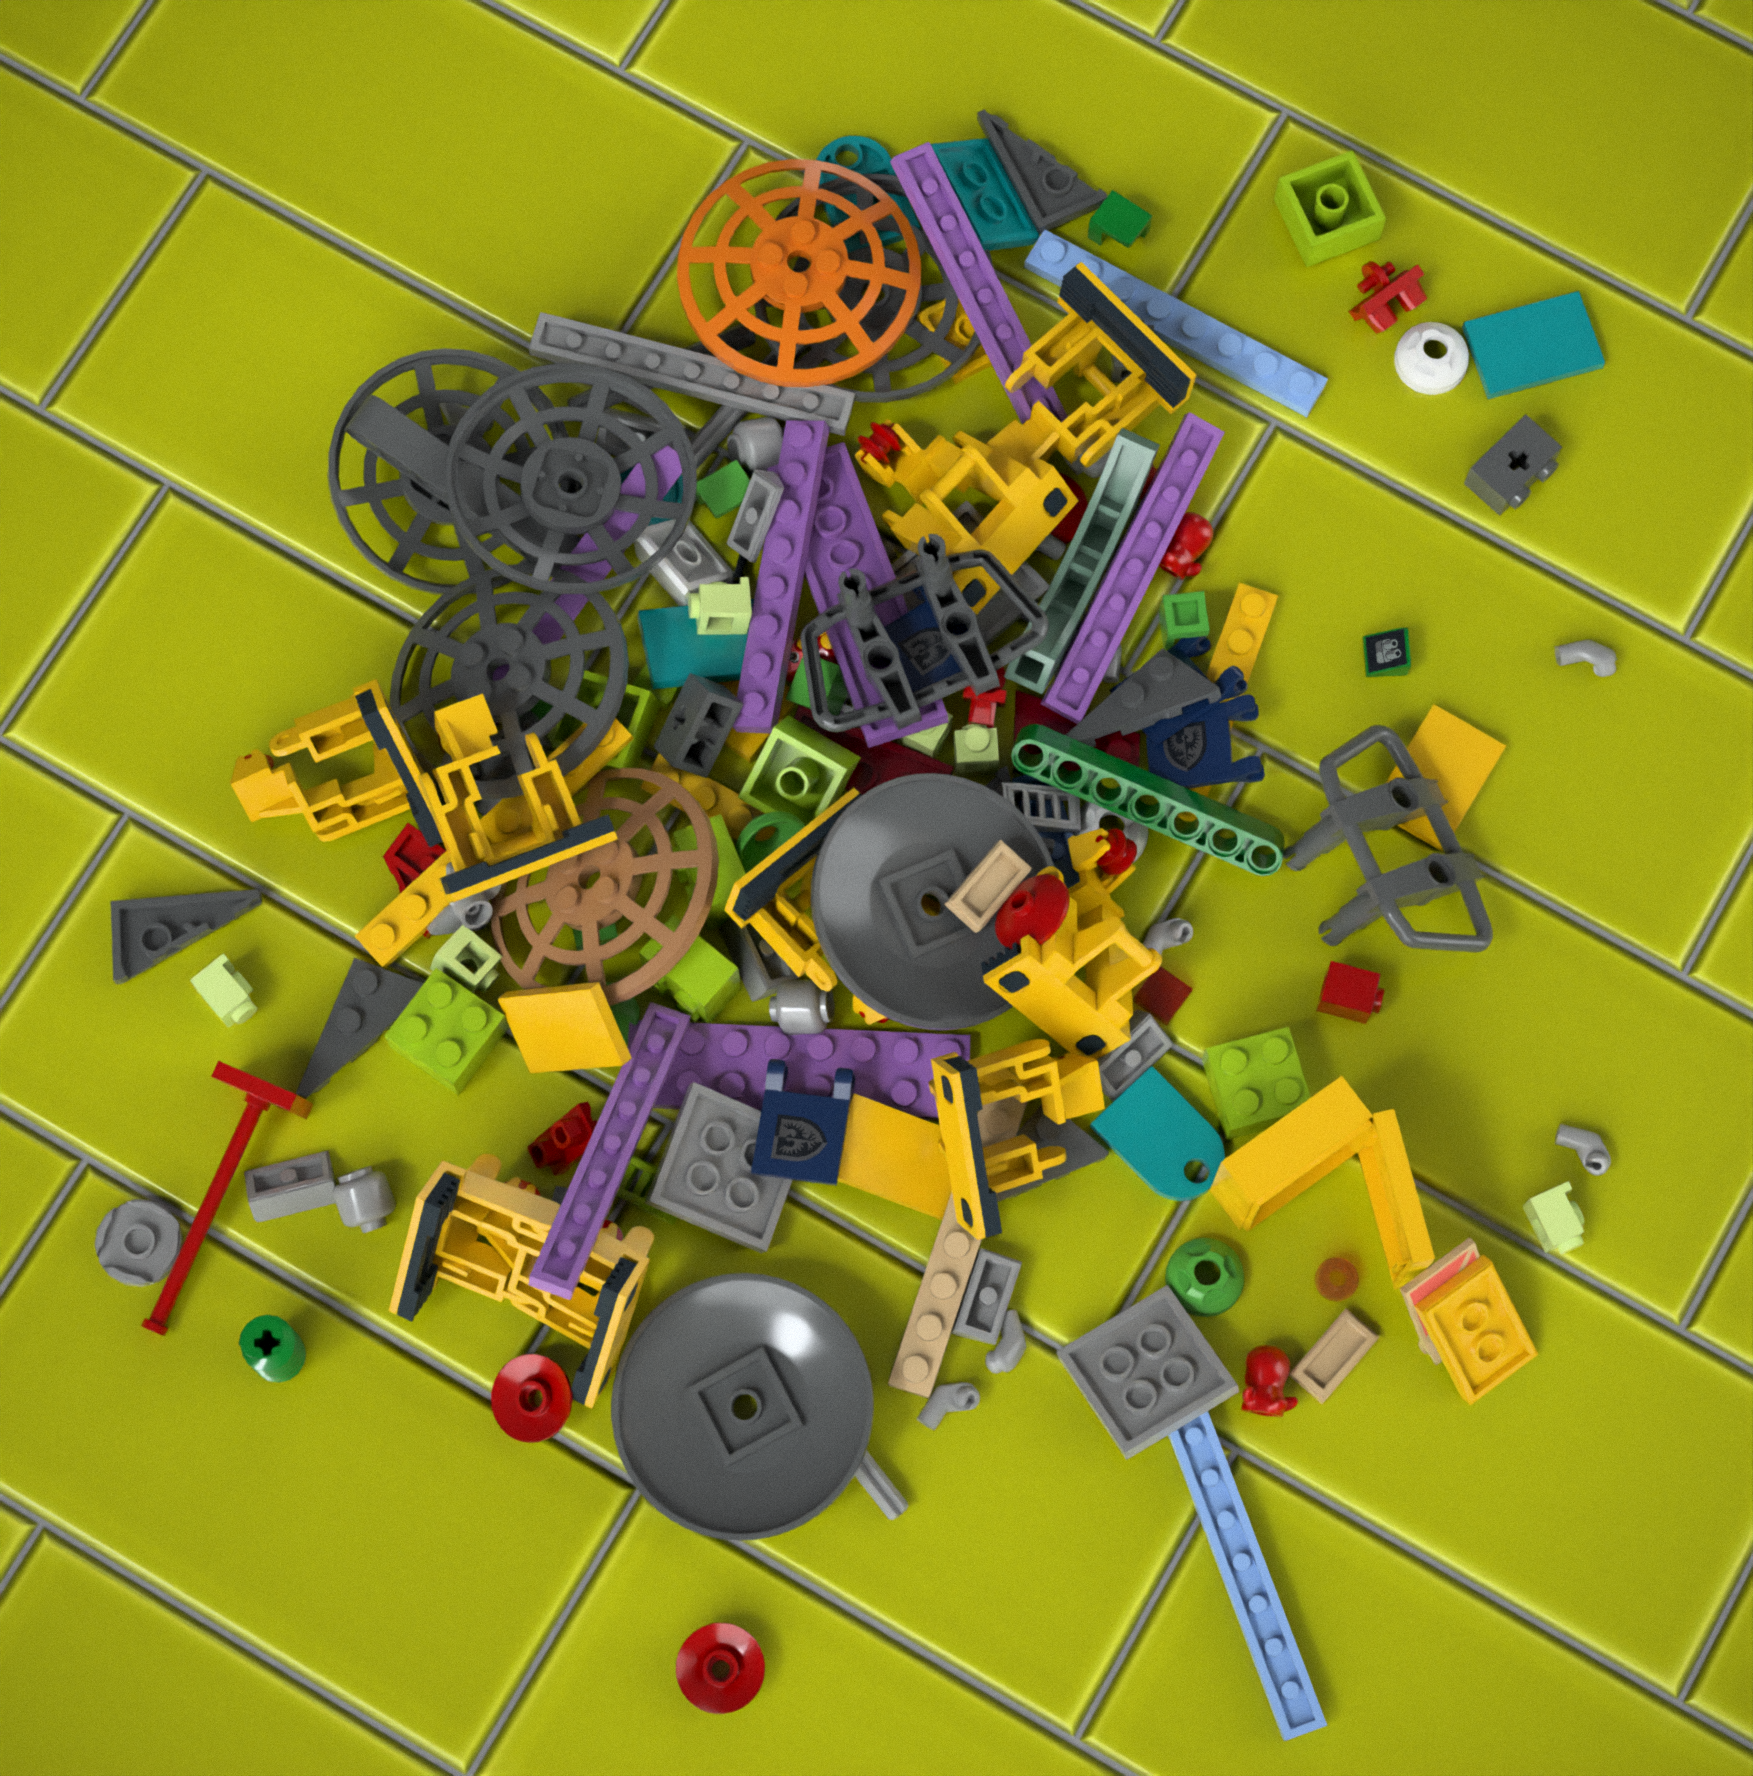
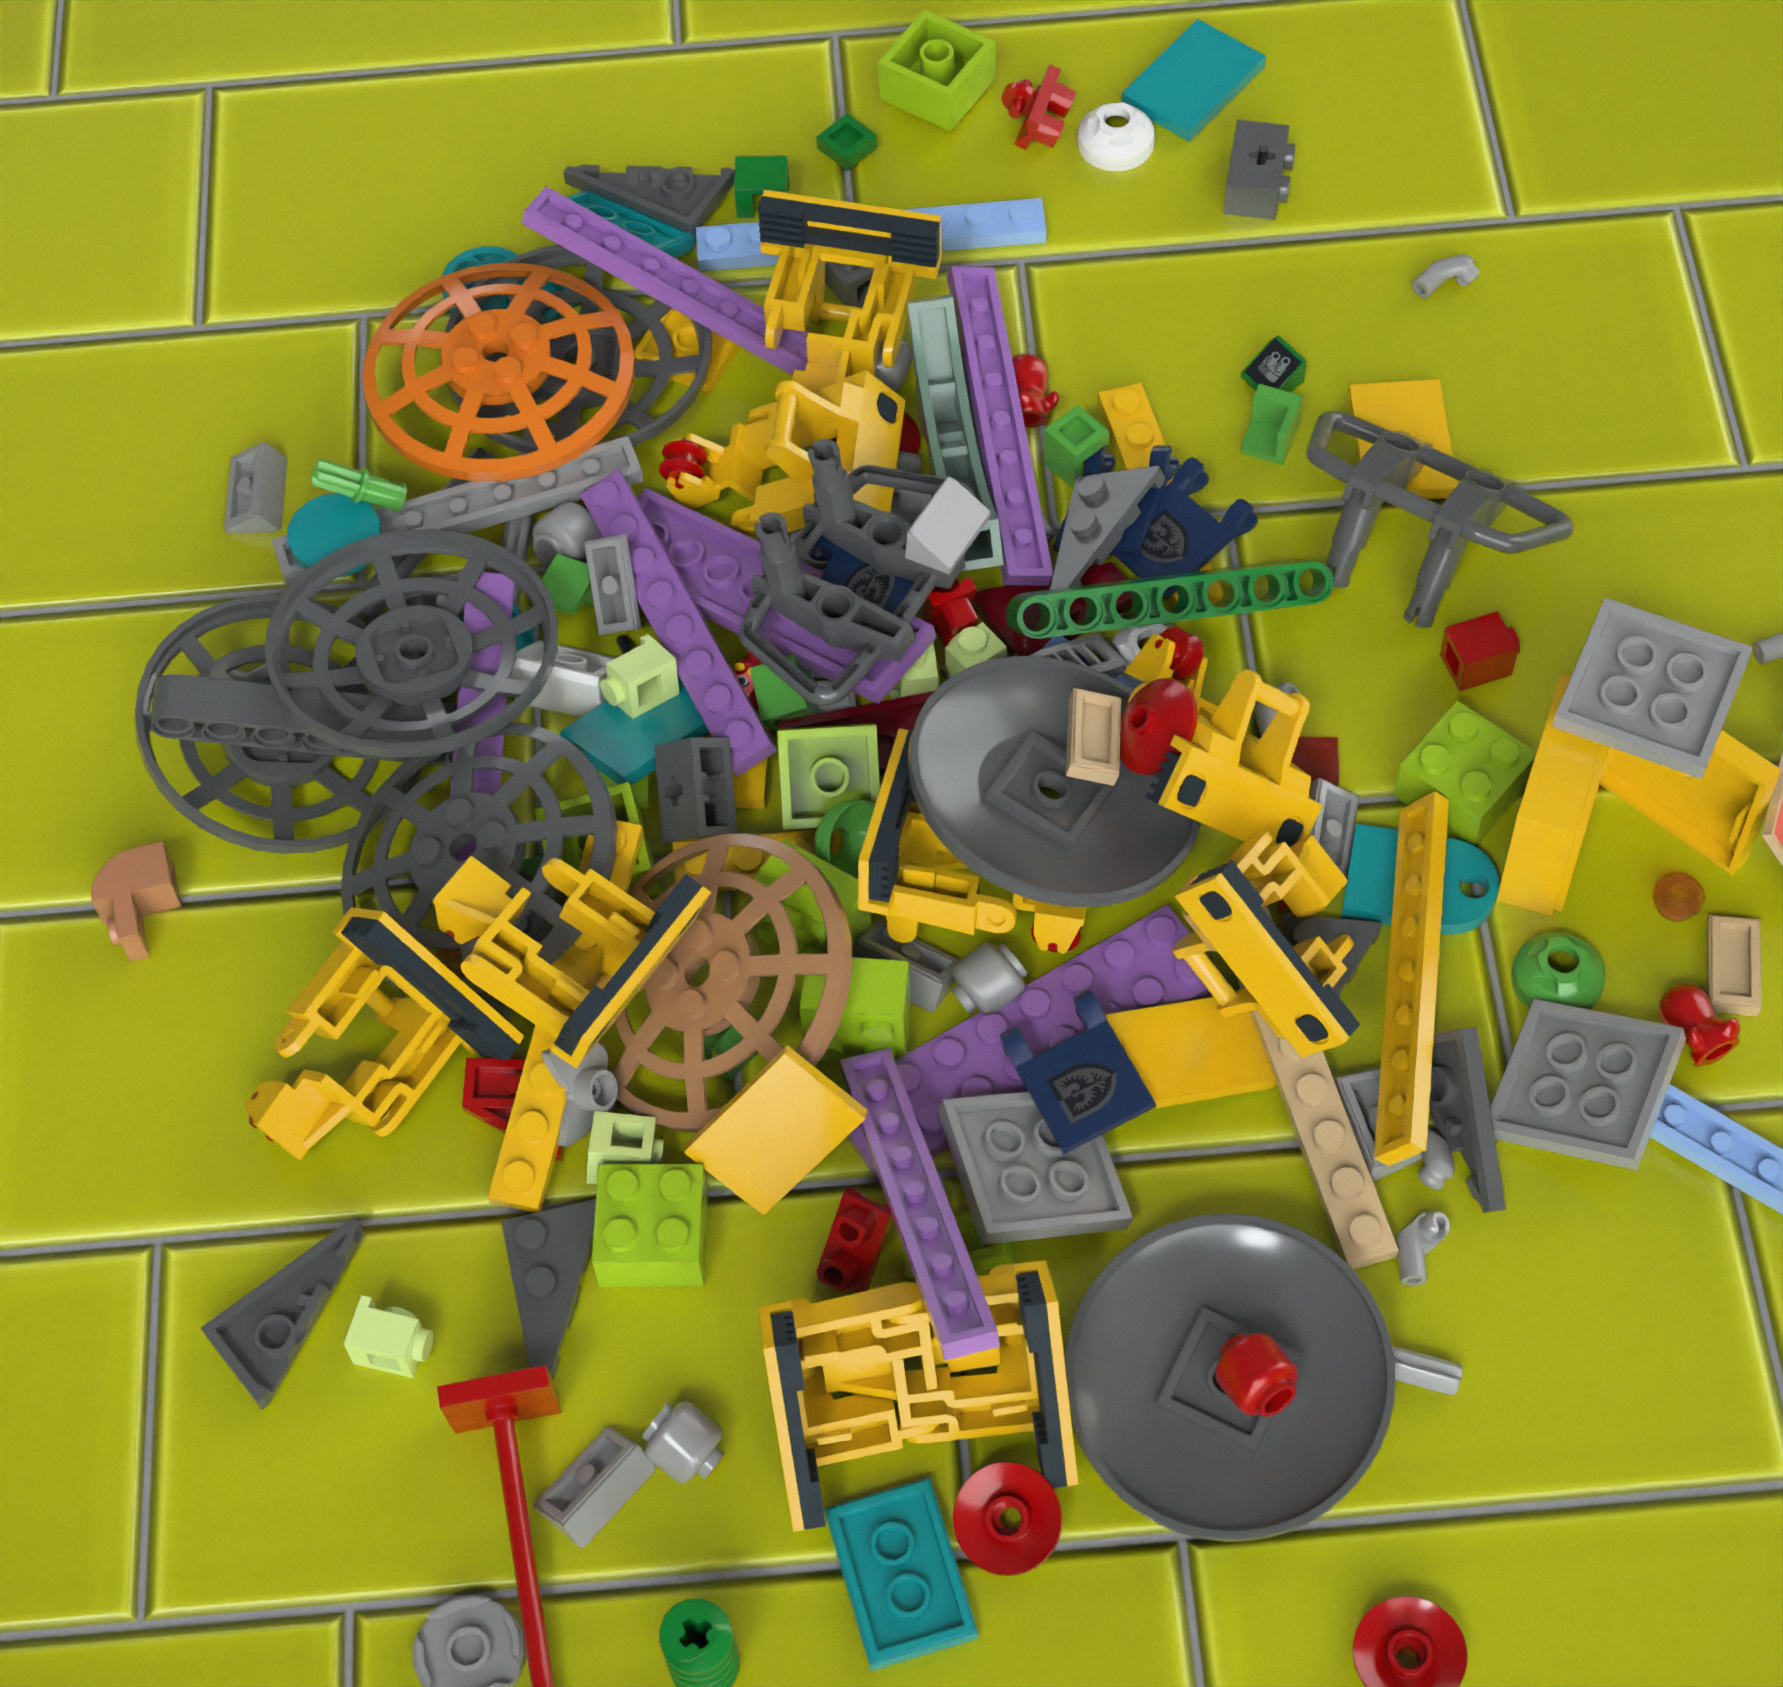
camera: 30 degrees left, 15 degrees down
none -> nougat brick [91,841,181,962]
none -> light grey slope [224,442,287,534]
none -> teal tile [287,493,382,577]
none -> bright green axle [311,459,407,513]
none -> green plate [816,113,877,170]
none -> teal tile [824,1478,978,1671]
none -> slope [905,476,991,575]
none -> red head [1215,1333,1298,1417]
none -> bright green panel [1241,384,1303,465]
none -> yellow plate [1374,791,1449,1166]
none -> dark grey wing [1429,1027,1506,1213]
none -> light grey plate [1552,597,1753,779]

